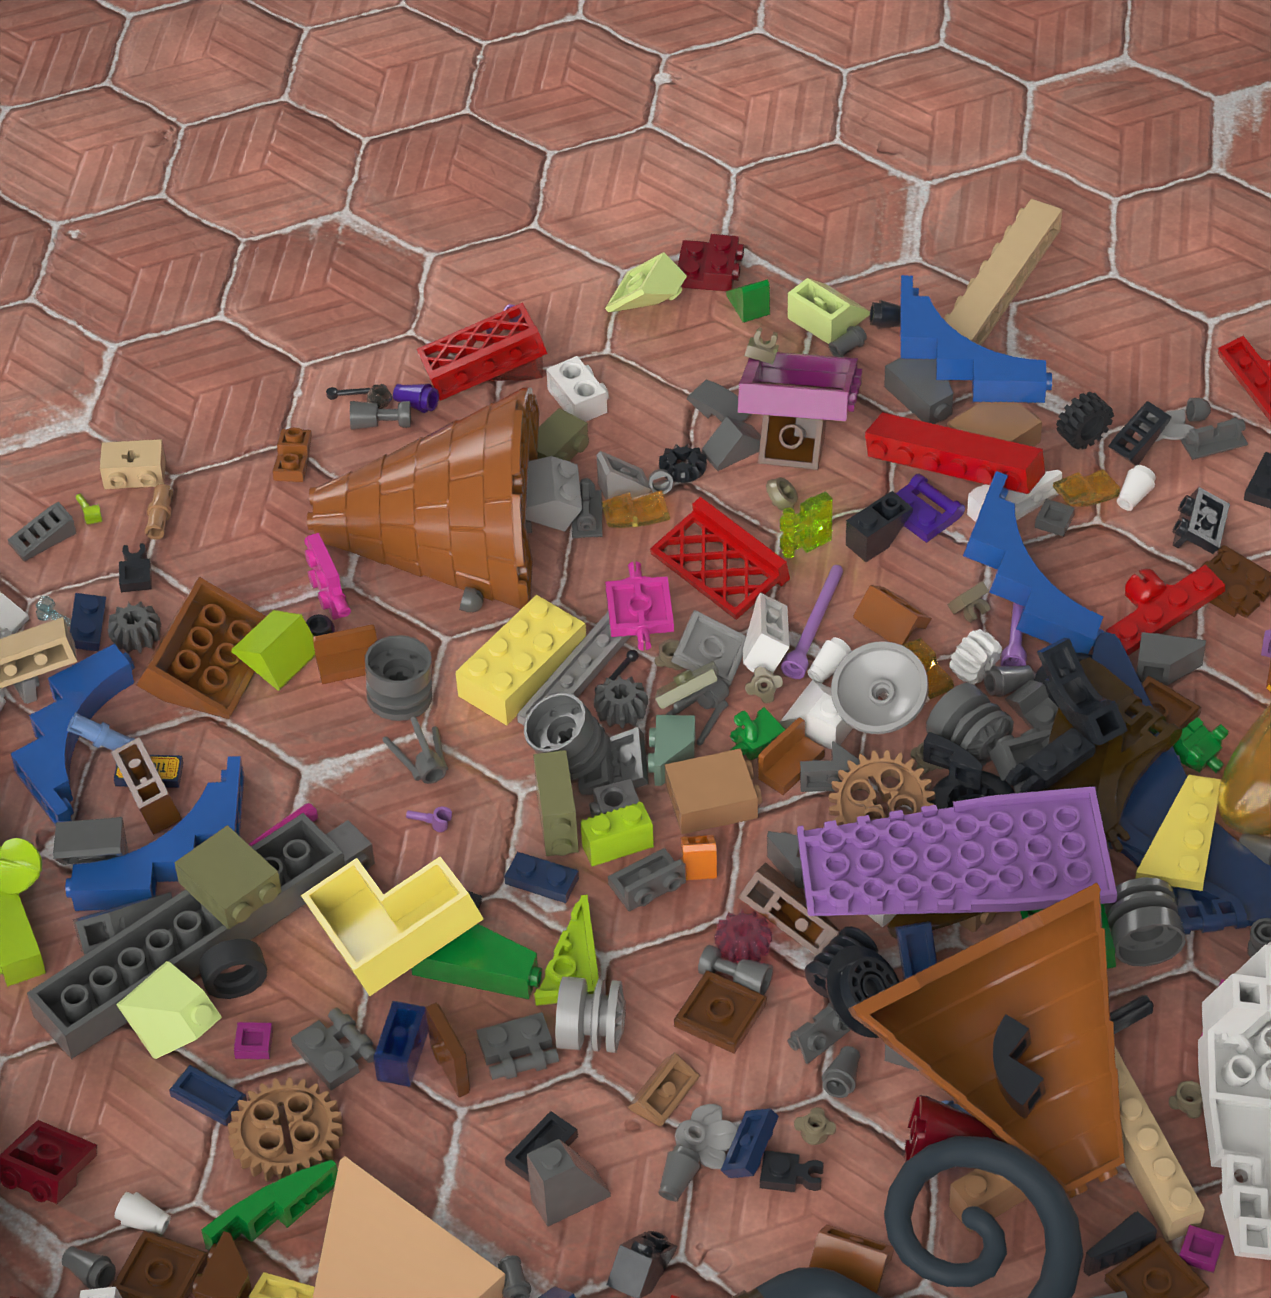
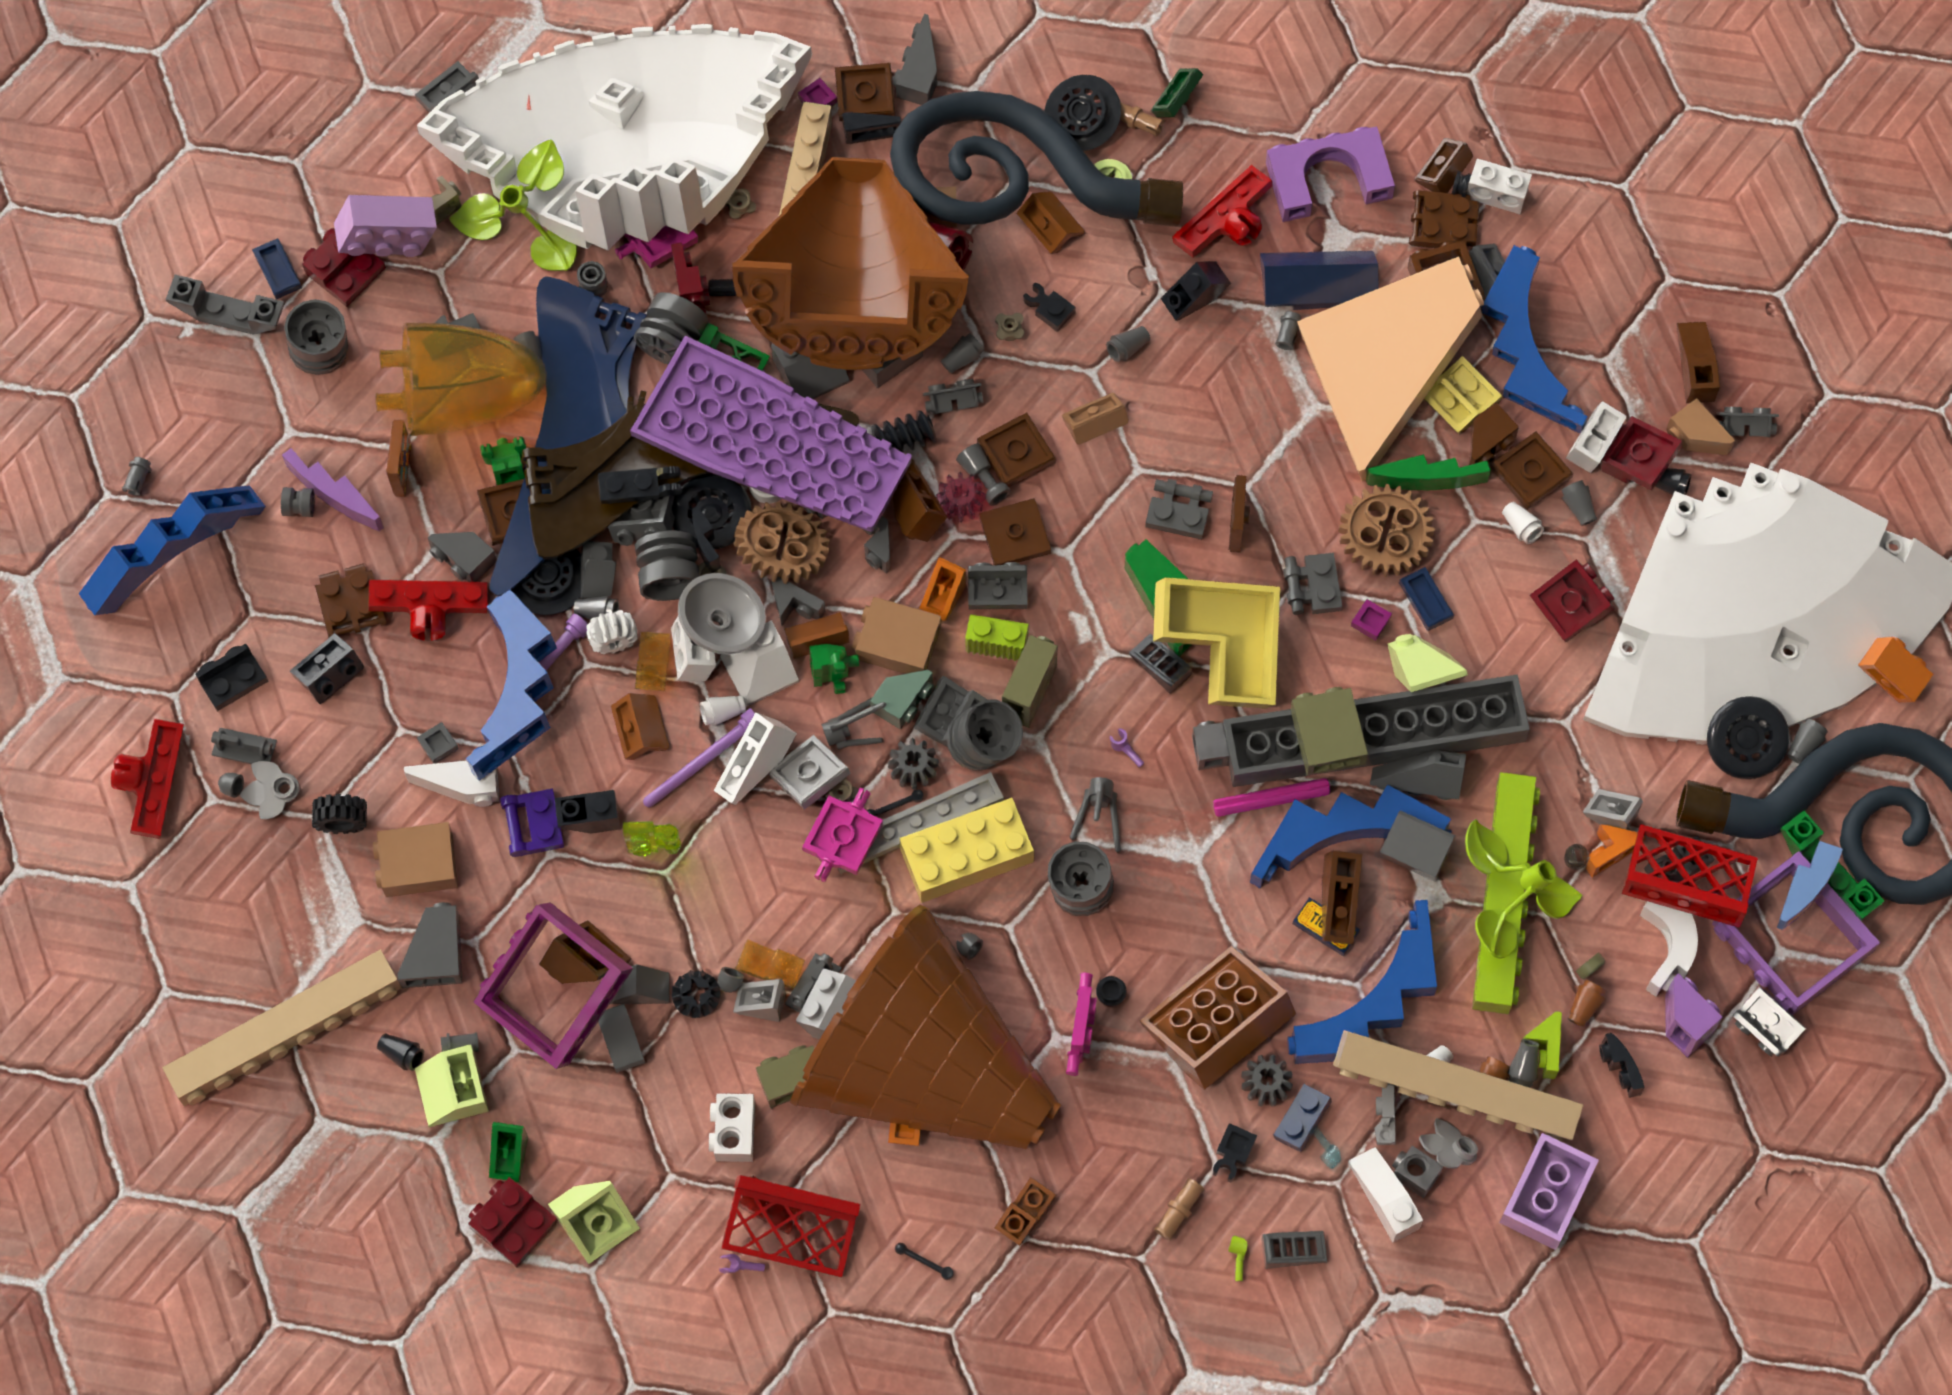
camera: 150 degrees left, 20 degrees up
medium blue pin [67,712,135,751] -> none
tan brick [100,439,166,489] -> none
black tyre [199,939,267,999] -> none
lime slope [231,610,315,691] -> none
dark orange panel [313,624,377,685] -> none
dark grey piece [350,401,411,430] -> none
clear smoke hinge [366,384,393,409] -> none
clear blue brick [373,1001,428,1087] -> none
dark purple cone [393,384,439,413] -> none
dark blue plate [504,852,579,903] -> none
black plate [505,1111,578,1182] -> none
dark grey slope [527,1139,611,1227] -> none
lime wing [534,895,599,1006] -> none
light grey wheel [555,976,626,1053] -> none
flat silver brick [589,779,640,818] -> none
red fence [650,497,790,620] -> none
plate [655,660,719,709] -> none
light grey plate [675,1104,739,1169] -> none
dark blue plate [720,1108,779,1178] -> none
dark tan tile [745,327,779,365] -> none
dark tan plate [745,666,783,703] -> none
dark tan hat [766,477,798,512] -> none
black wheel [826,945,900,1038] -> none
red brick [865,412,1045,494] -> none
dark blue tile [895,921,937,980] -> none
blue arch [900,275,1052,403] -> none
dark tan tile [947,581,990,623] -> none
black brick [993,1014,1046,1119] -> none
black arch [1037,637,1128,745] -> none
clear yellow slope [1053,469,1120,507] -> none
black slope [1108,401,1172,466] -> none
white cone [1117,465,1156,511] -> none
light yellow wing [1135,774,1222,891] -> none
none -> dark red plate [671,242,710,314]
none -> reddish brown plate [979,498,1051,565]

